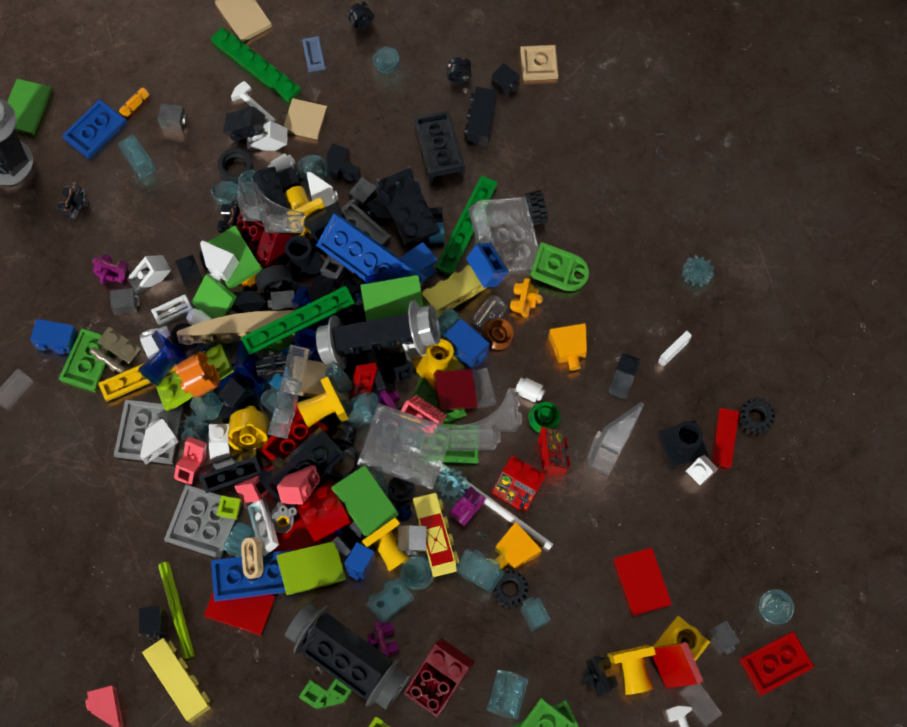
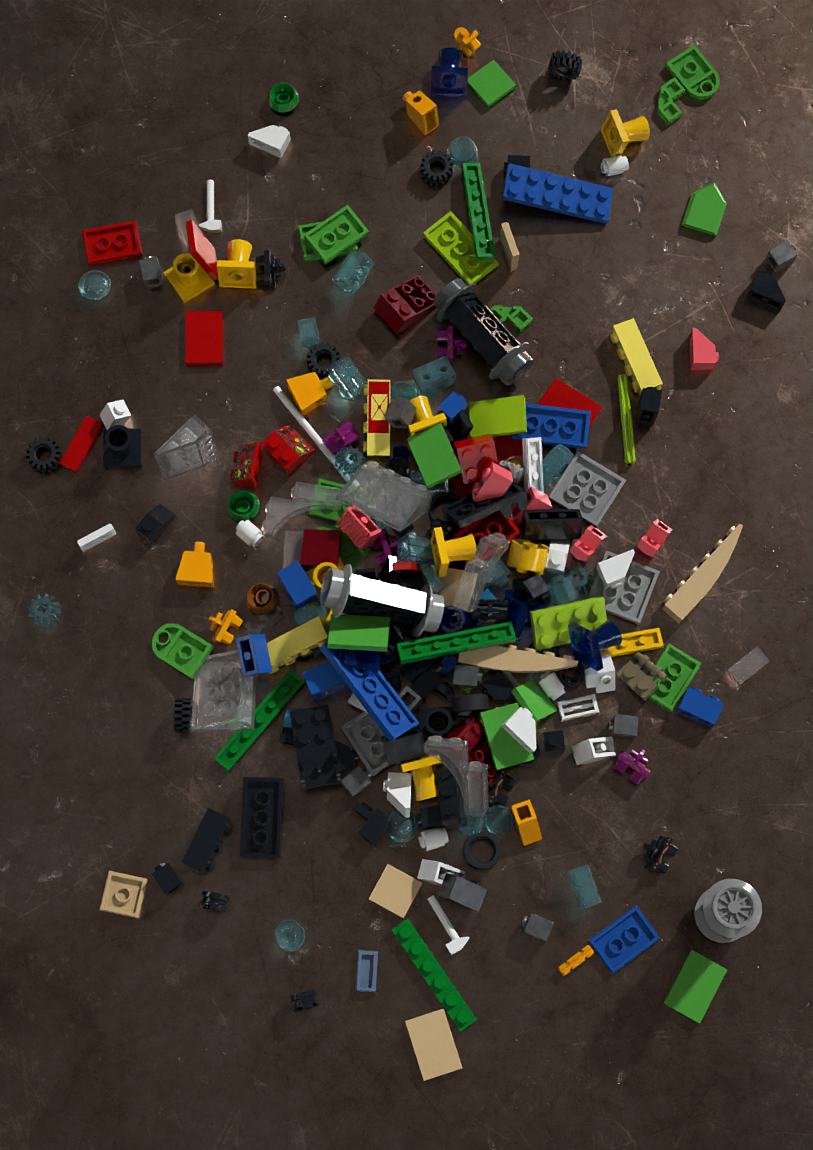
camera: 165 degrees left, 5 degrees up
orange brick [174,351,220,398] -> none
lime plate [216,496,242,520] -> none
tan plate [241,537,263,579] -> none
none -> light orange slope [510,799,542,846]
none -> coral brick [637,519,673,558]
none -> tan slope [662,524,743,624]

